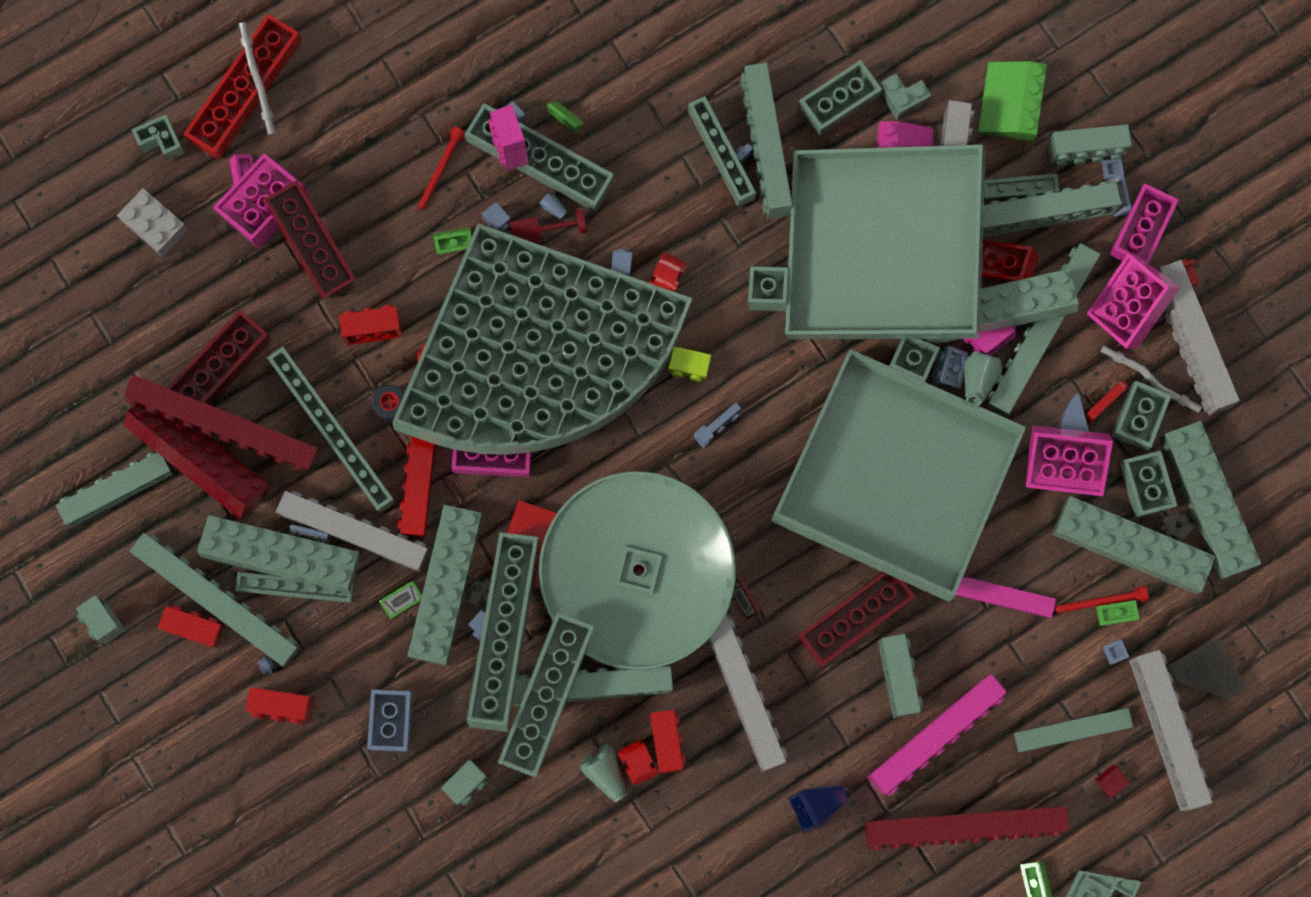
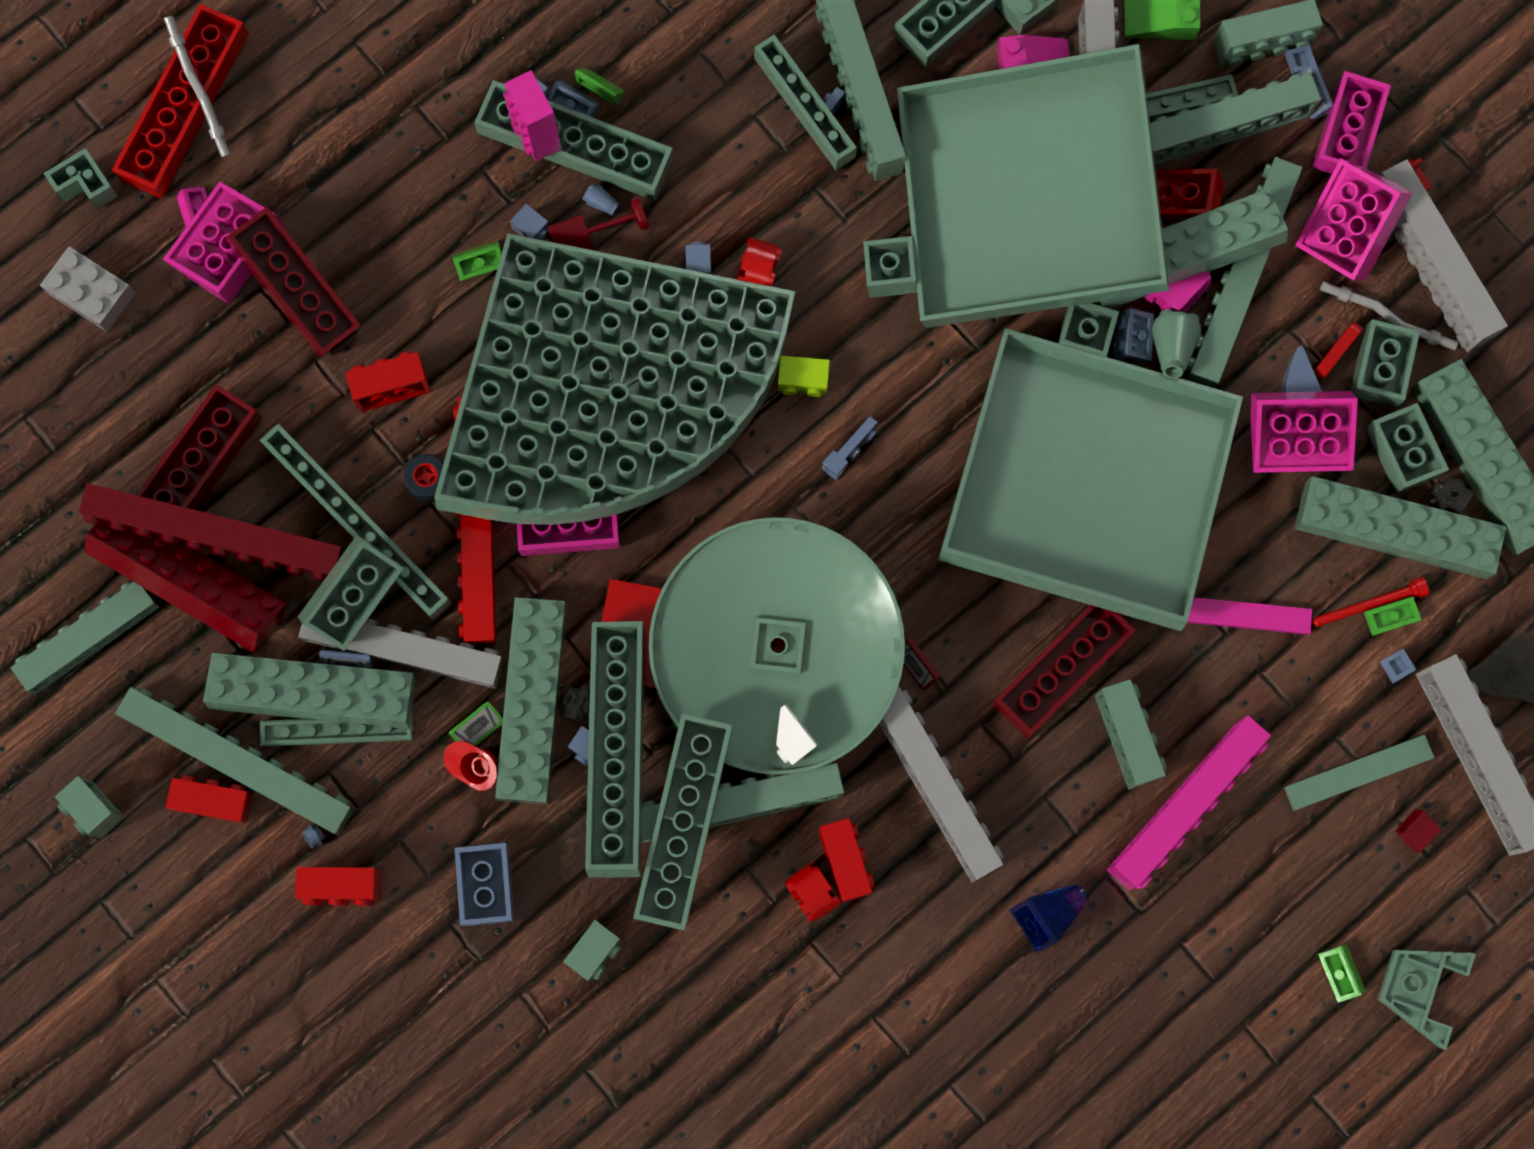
camera: 10 degrees left, 0 degrees up
red piece [418,127,466,210] -> none
sand green cone [579,744,627,802] -> none
dark red brick [864,806,1069,850] -> none
none -> sand green brick [298,534,404,651]
none -> red piece [443,741,498,791]
none -> sand blue slope [547,81,601,118]
none -> white slope [776,704,818,765]

